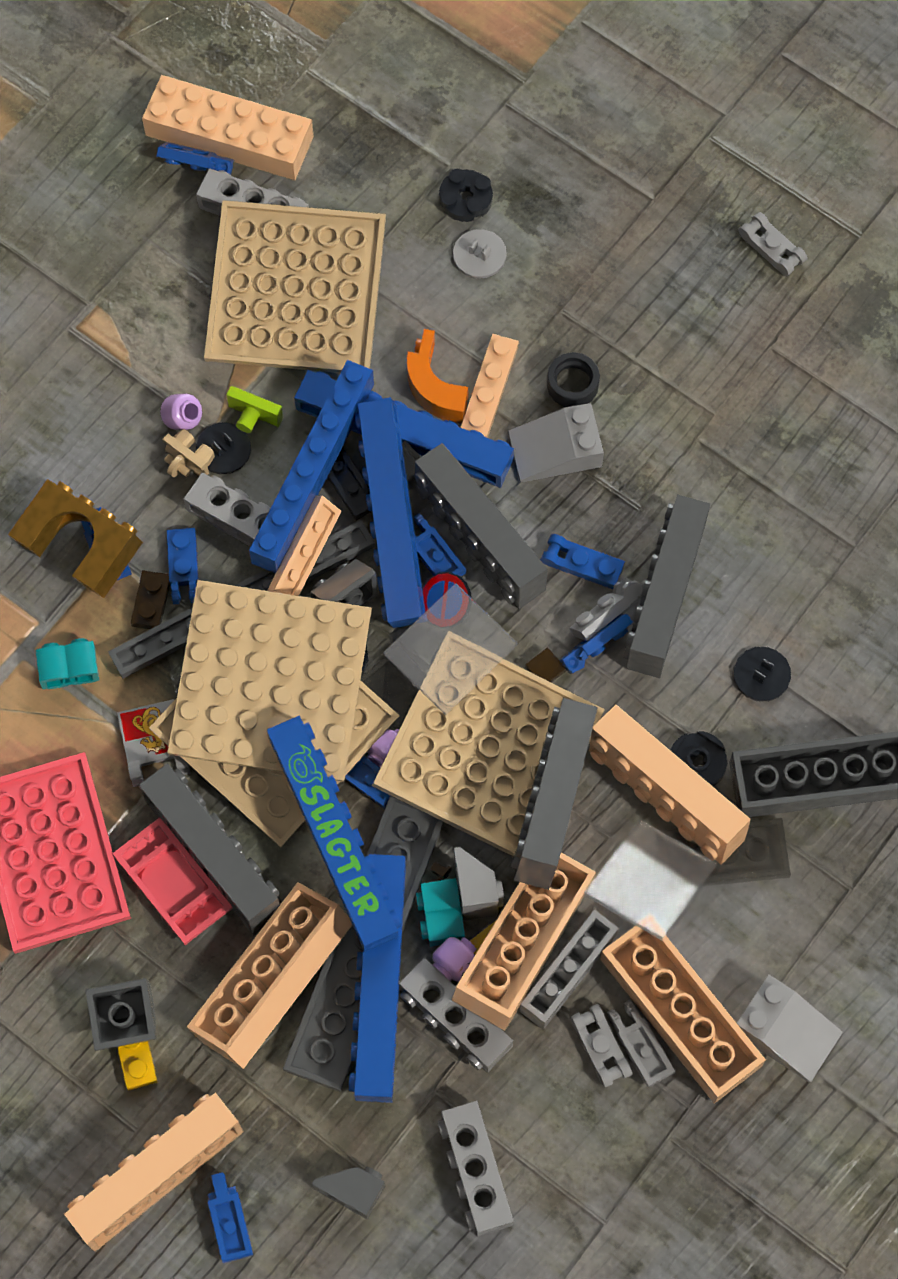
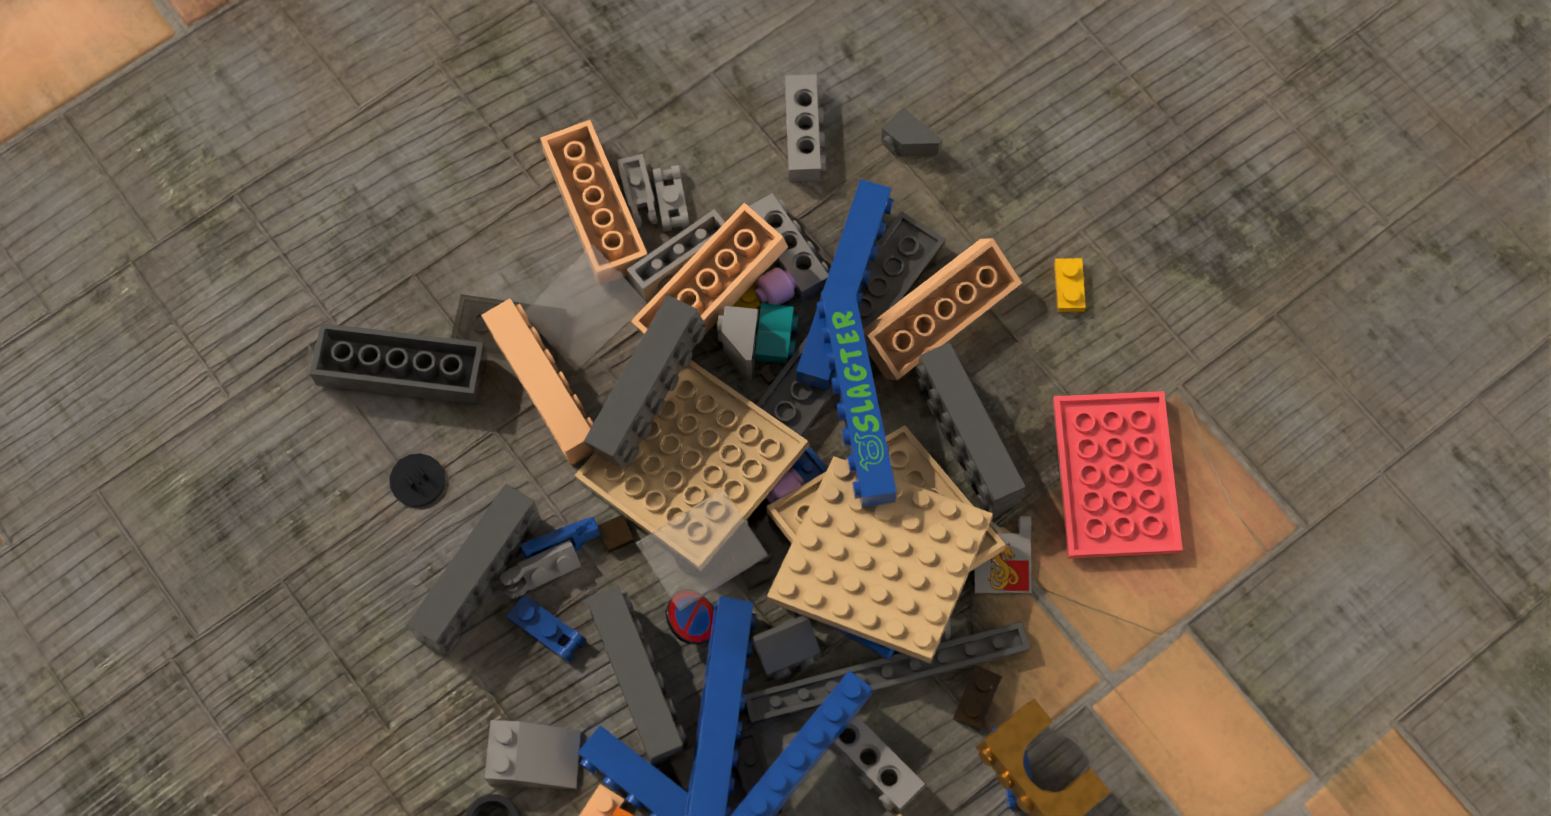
camera: 165 degrees left, 0 degrees up
teal brick [36,638,100,689] -> none
light nougat brick [64,1093,243,1252] -> none
dark grey slope [86,978,156,1051] -> none
coral slope [112,817,233,945] -> none
blue hinge [167,528,199,605] -> none
blue hinge [208,1172,254,1264] -> none
light nougat plate [267,495,341,596] -> none
blue hinge [413,513,466,576] -> none
black plate [670,731,728,786] -> none
light grey slope [737,975,843,1083] -> none

